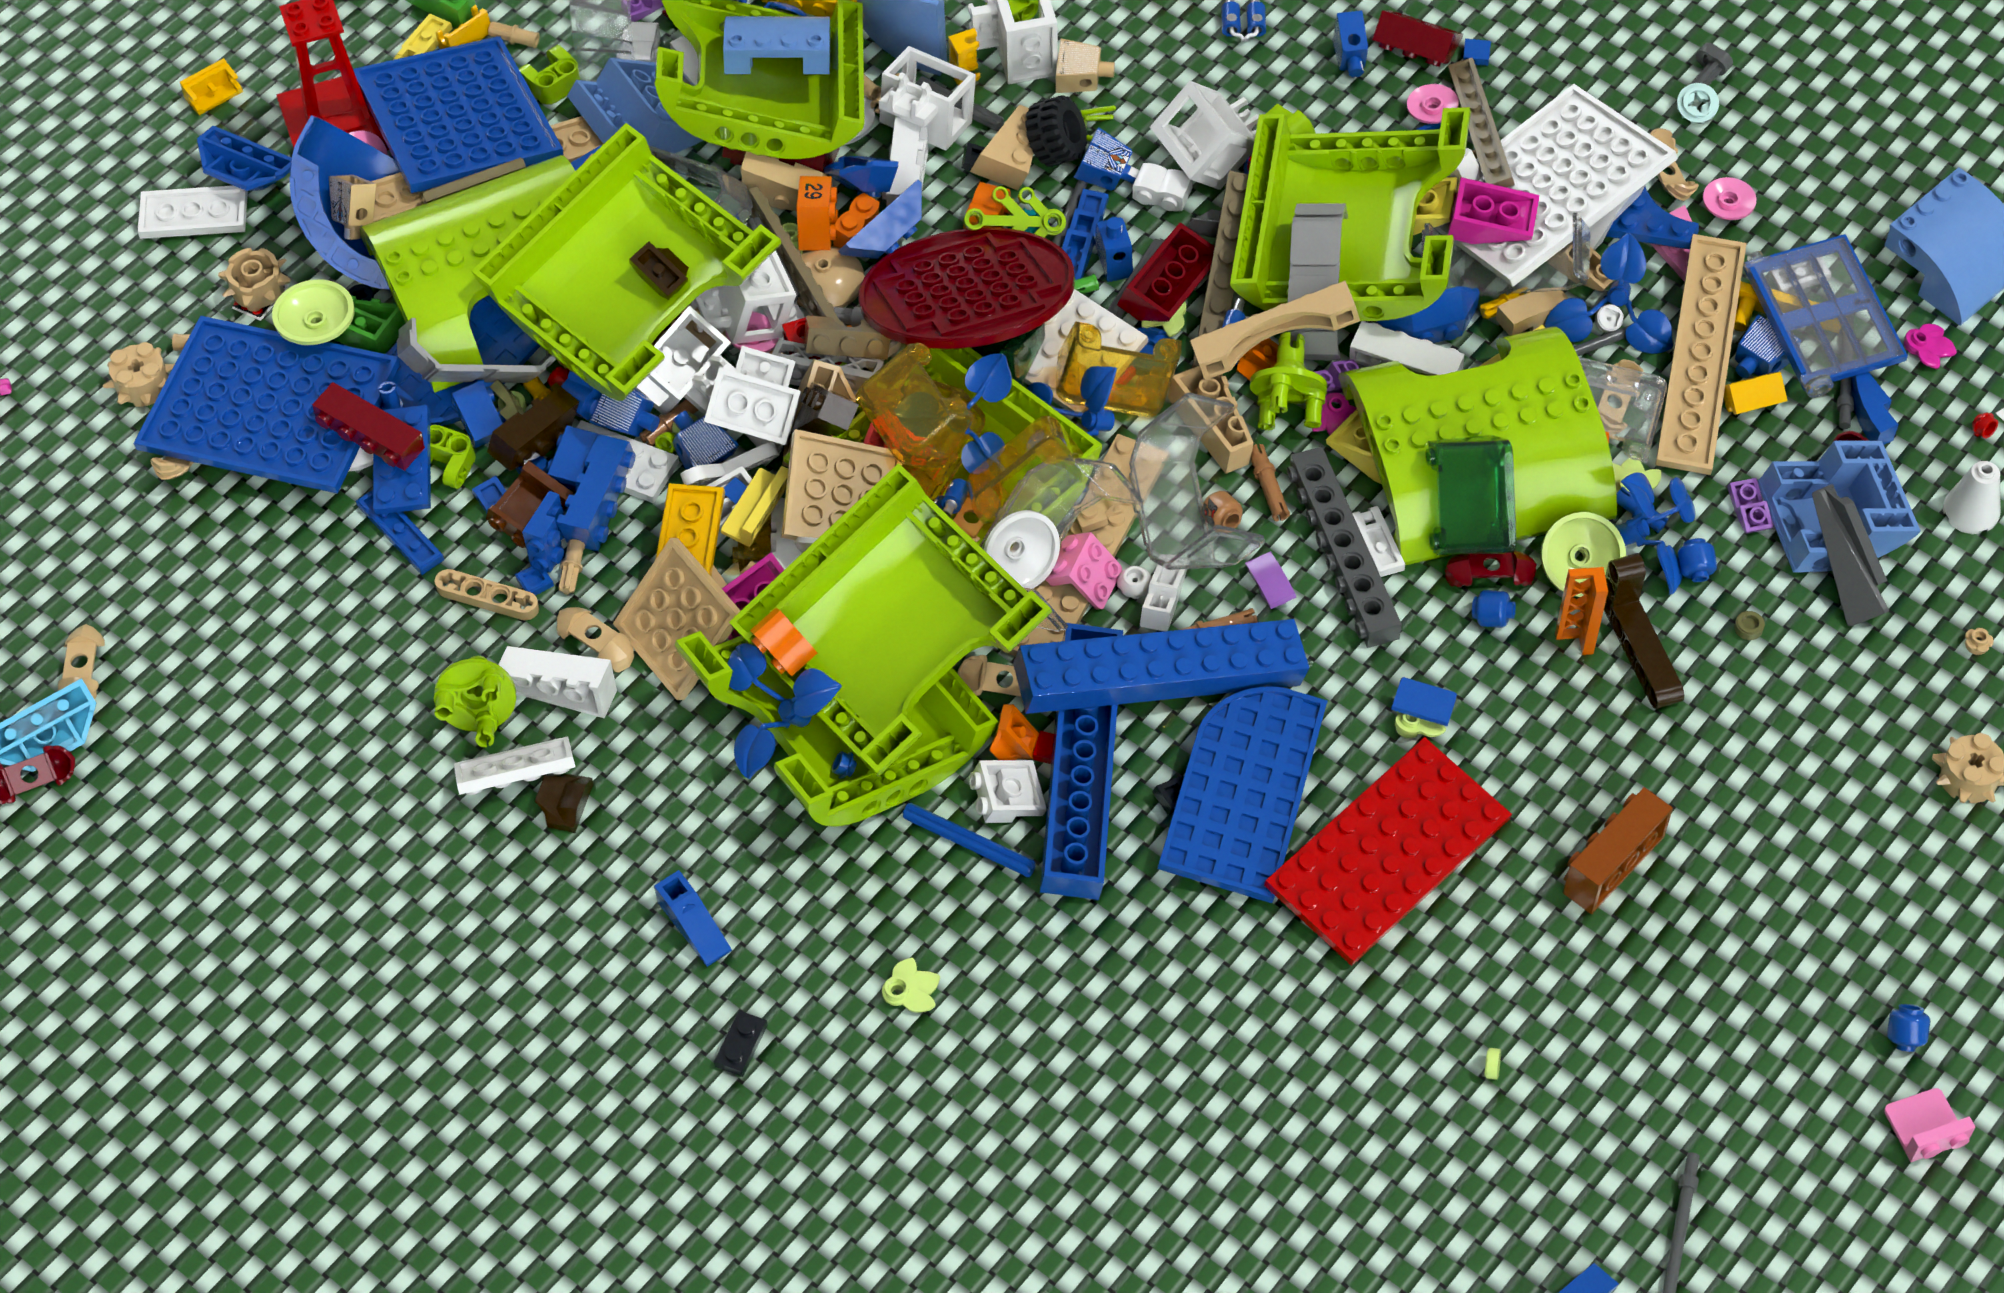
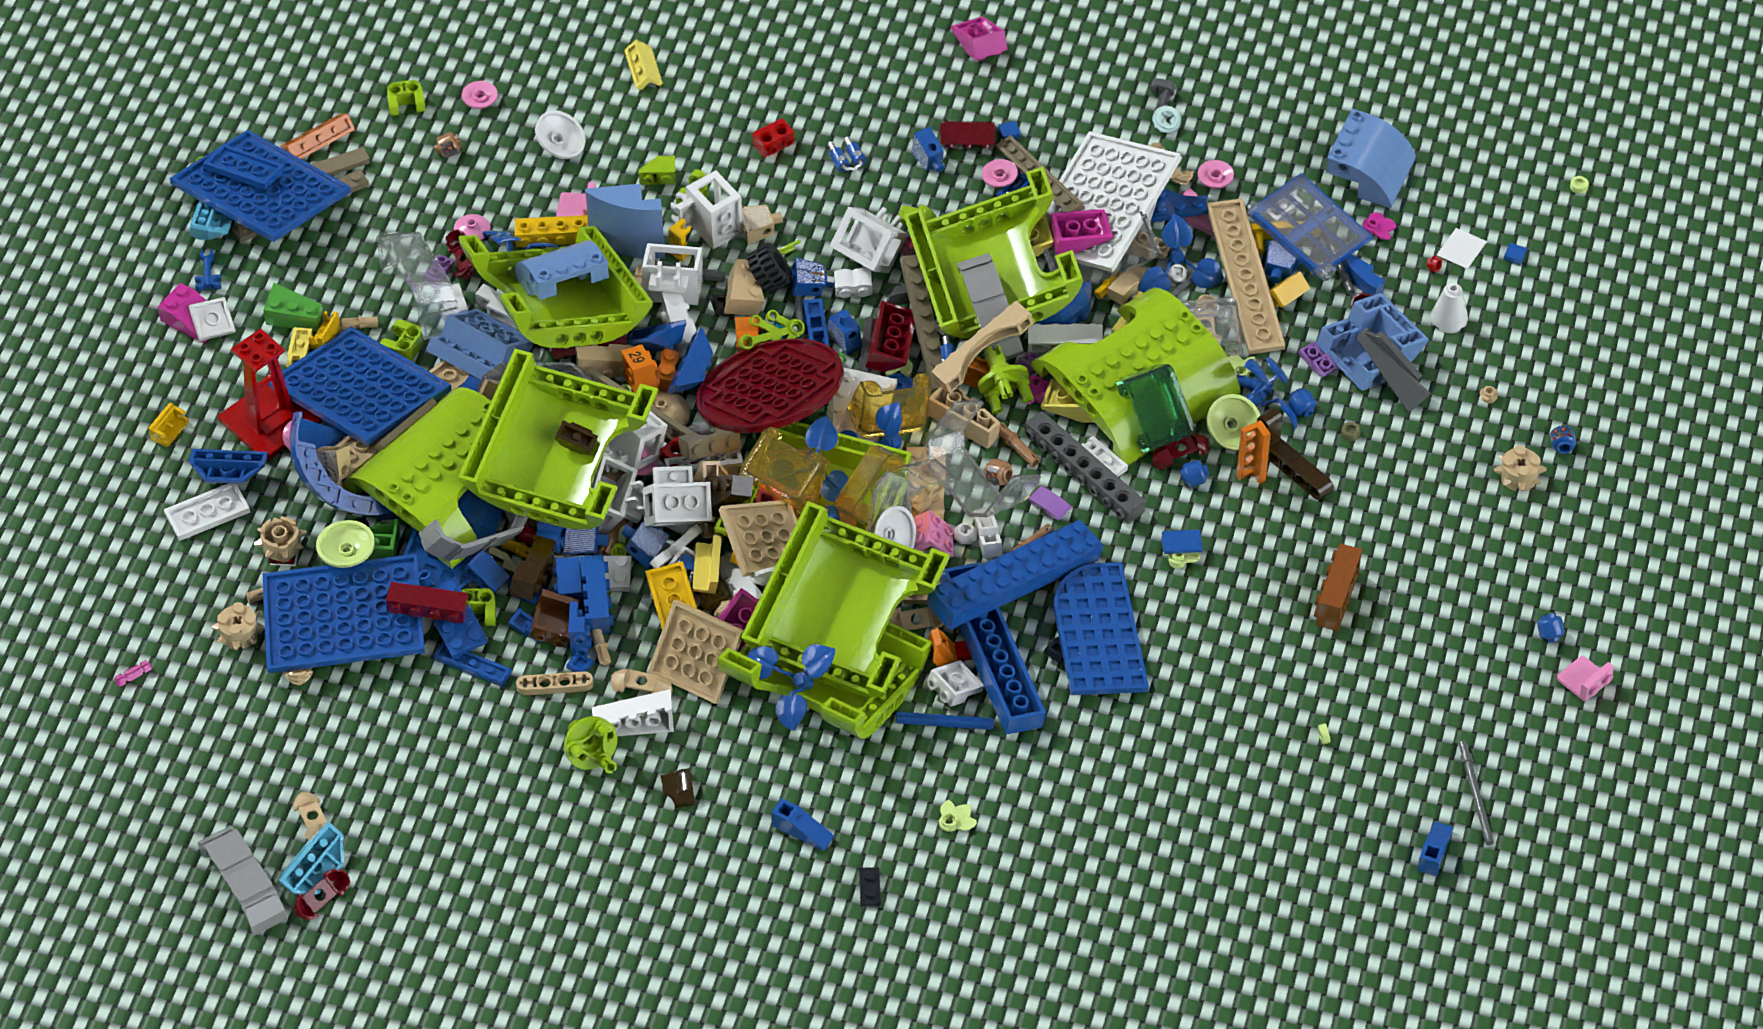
camera: 25 degrees left, 5 degrees down
white plate [454,736,575,795] -> none
orange brick [750,607,817,677] -> none
blue plate [832,751,857,779] -> none
red plate [1264,737,1512,966] -> none

